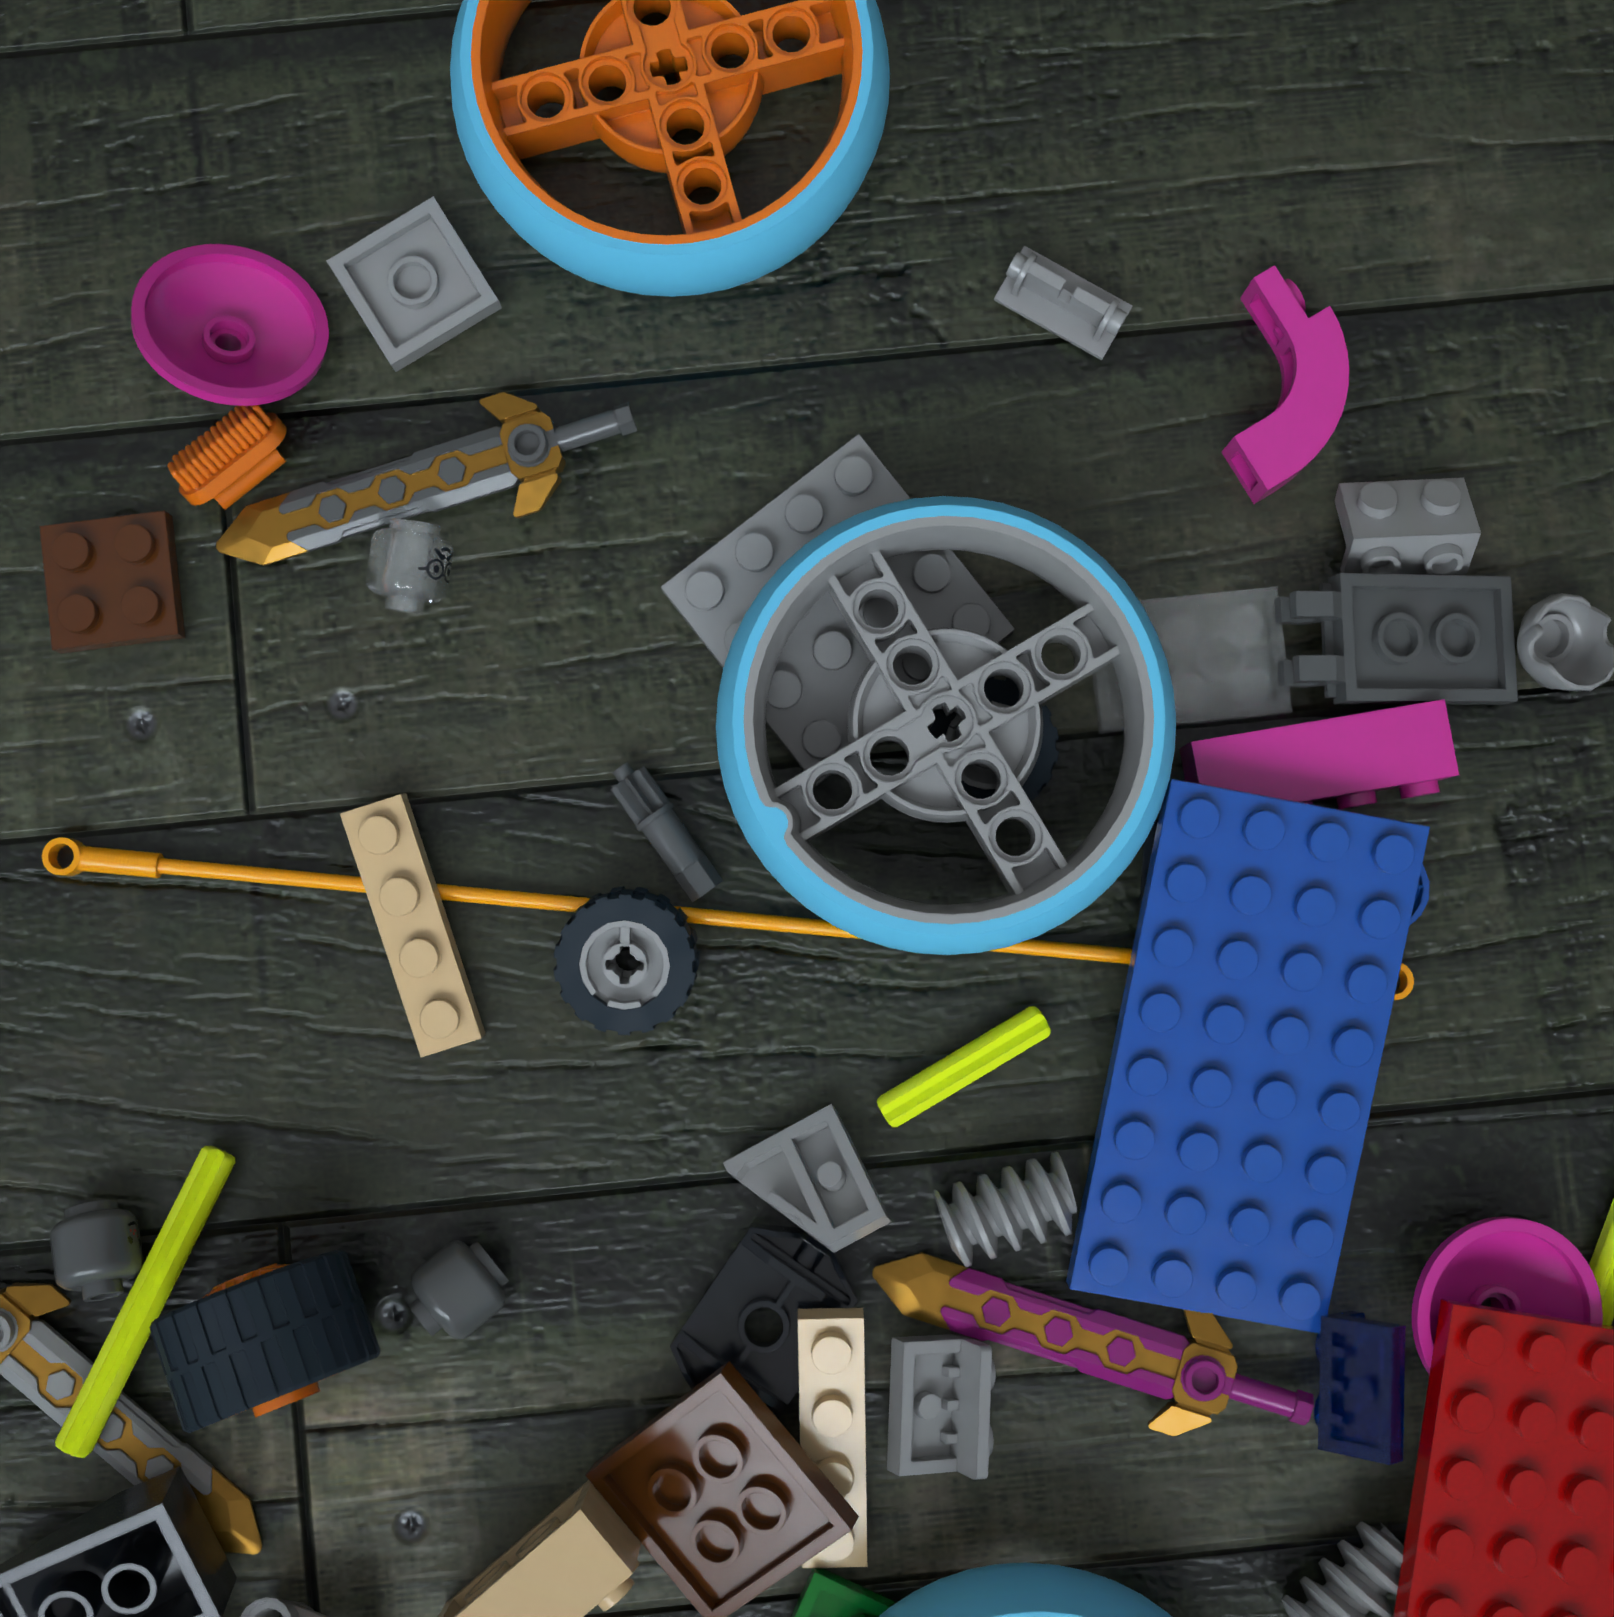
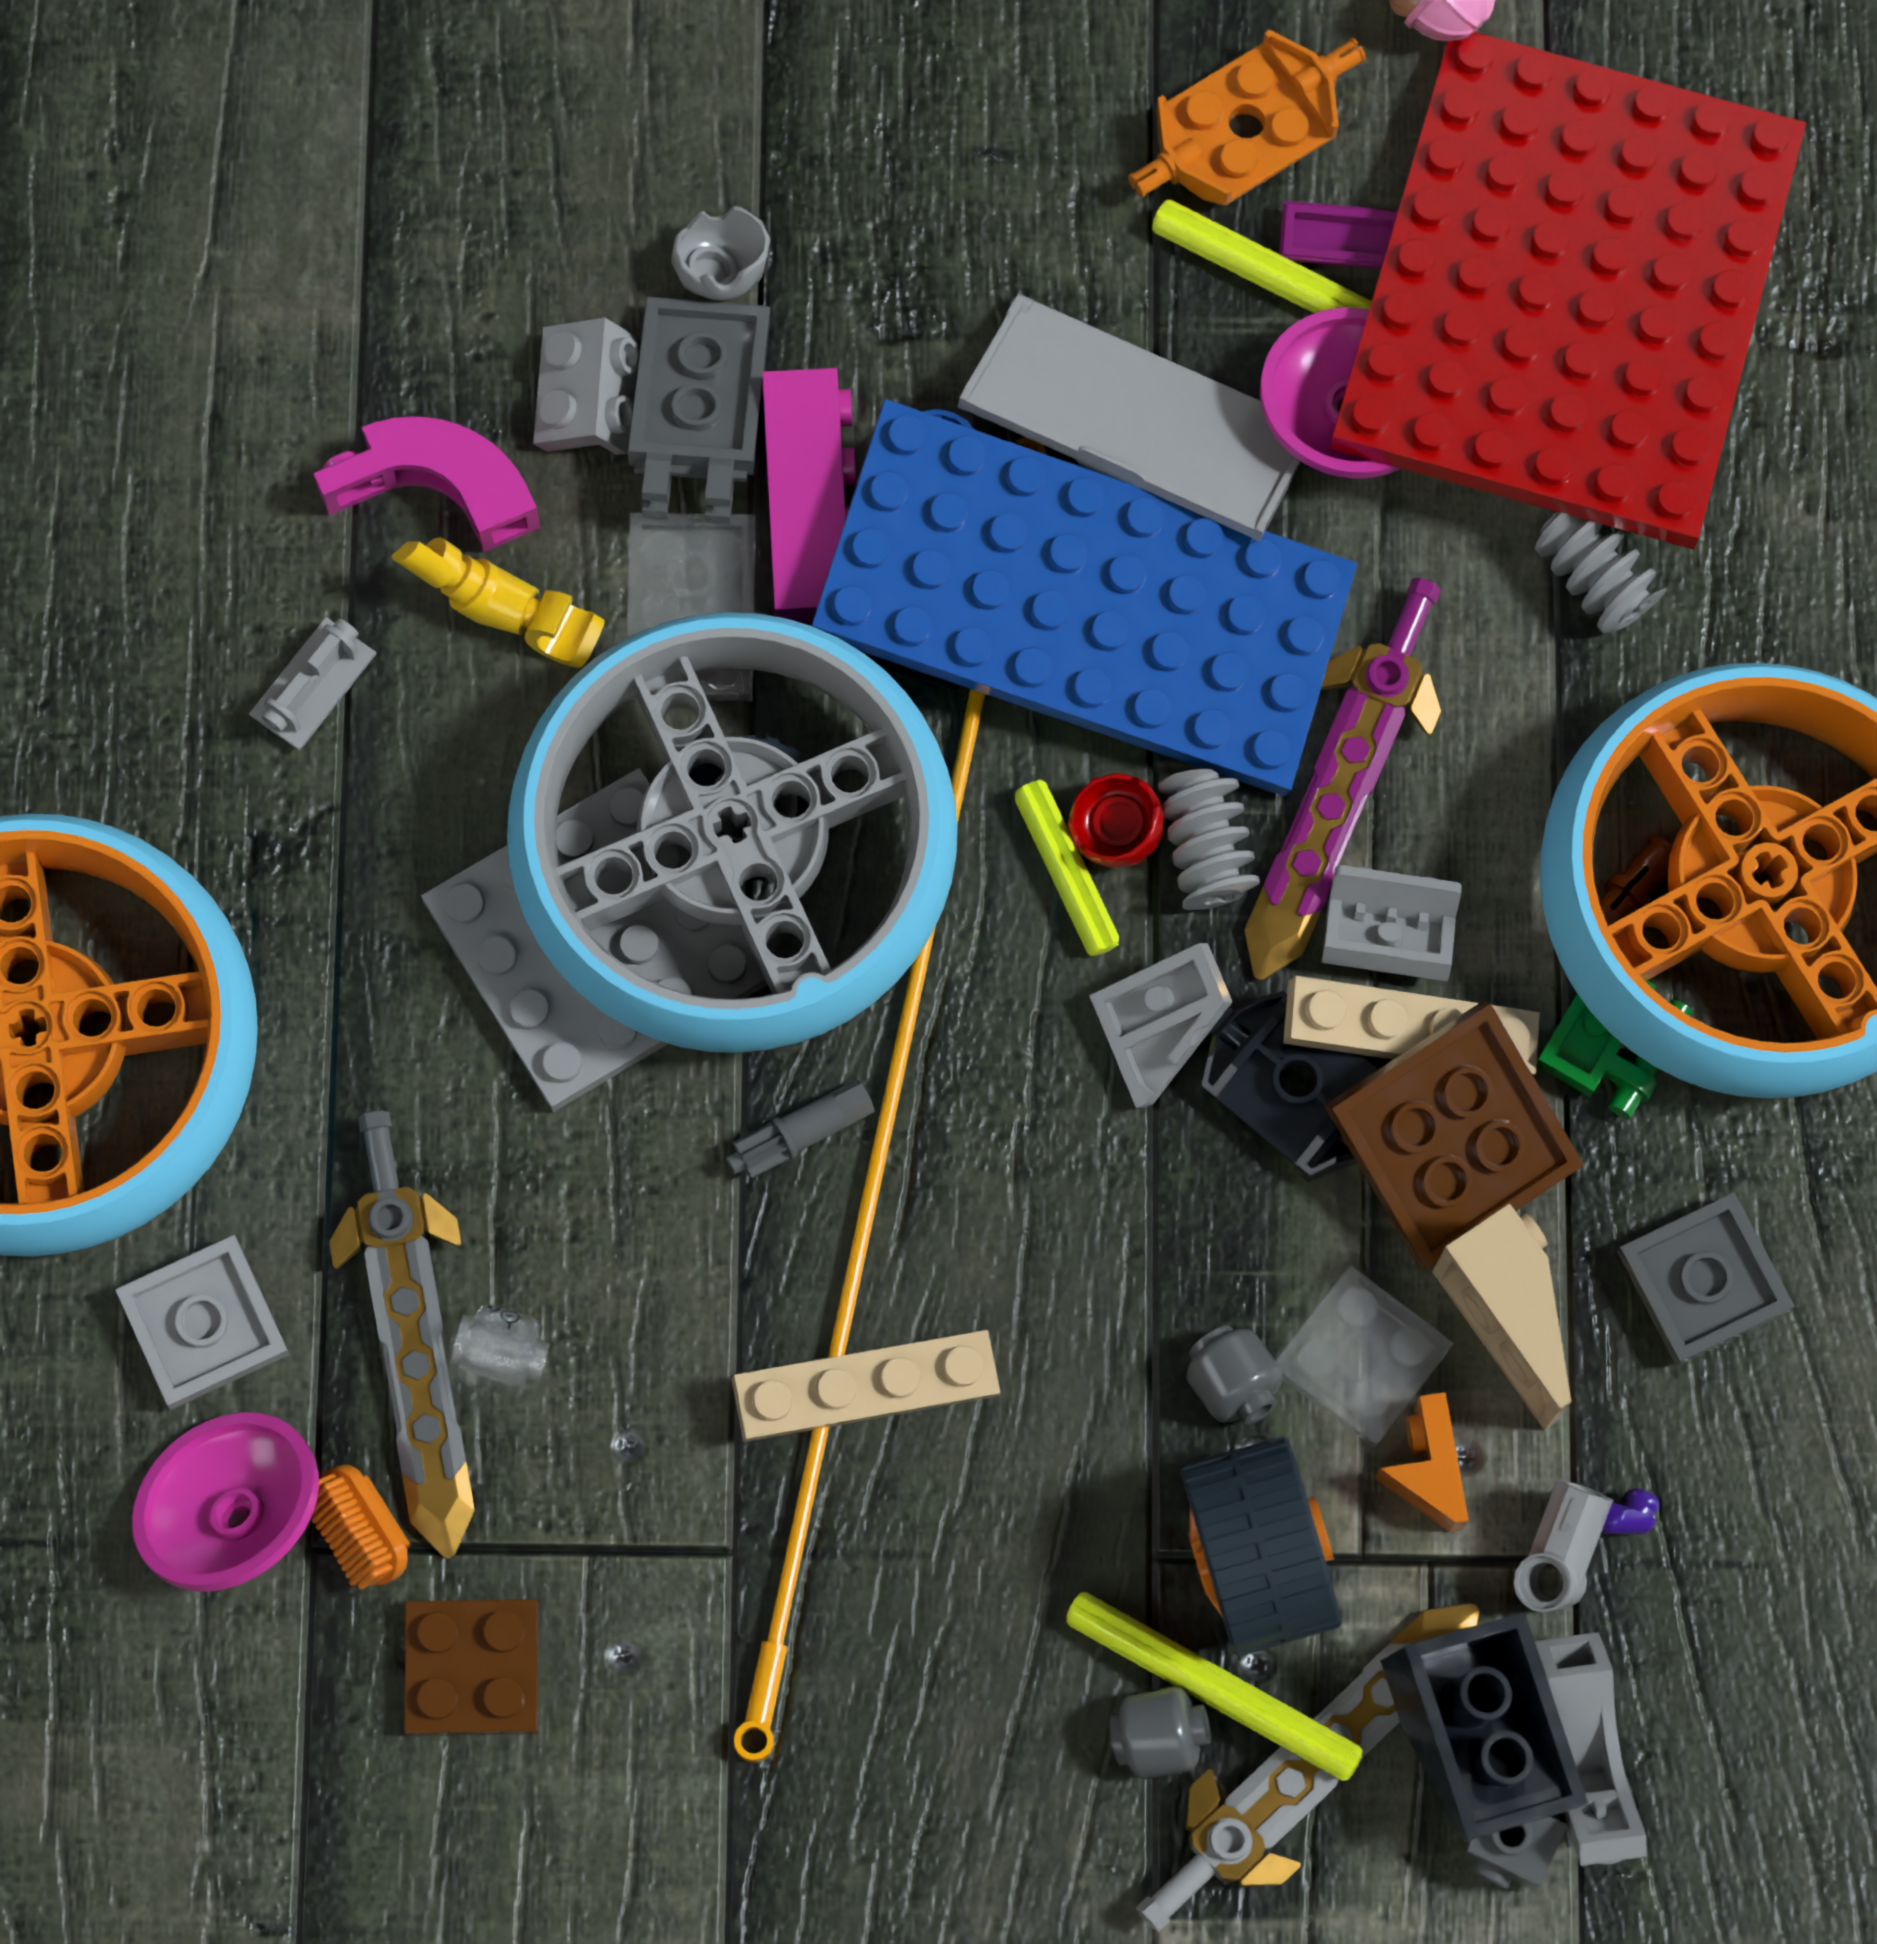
camera: 85 degrees left, 10 degrees down
black wheel [553,886,700,1035] -> none
clear blue bracket [1314,1311,1406,1465] -> none
none -> yellow piece [391,537,605,668]
none -> light grey door [957,293,1301,542]
none -> red hair [1067,773,1164,869]
none -> clear plate [1276,1265,1454,1448]
none -> orange slope [1374,1392,1469,1532]

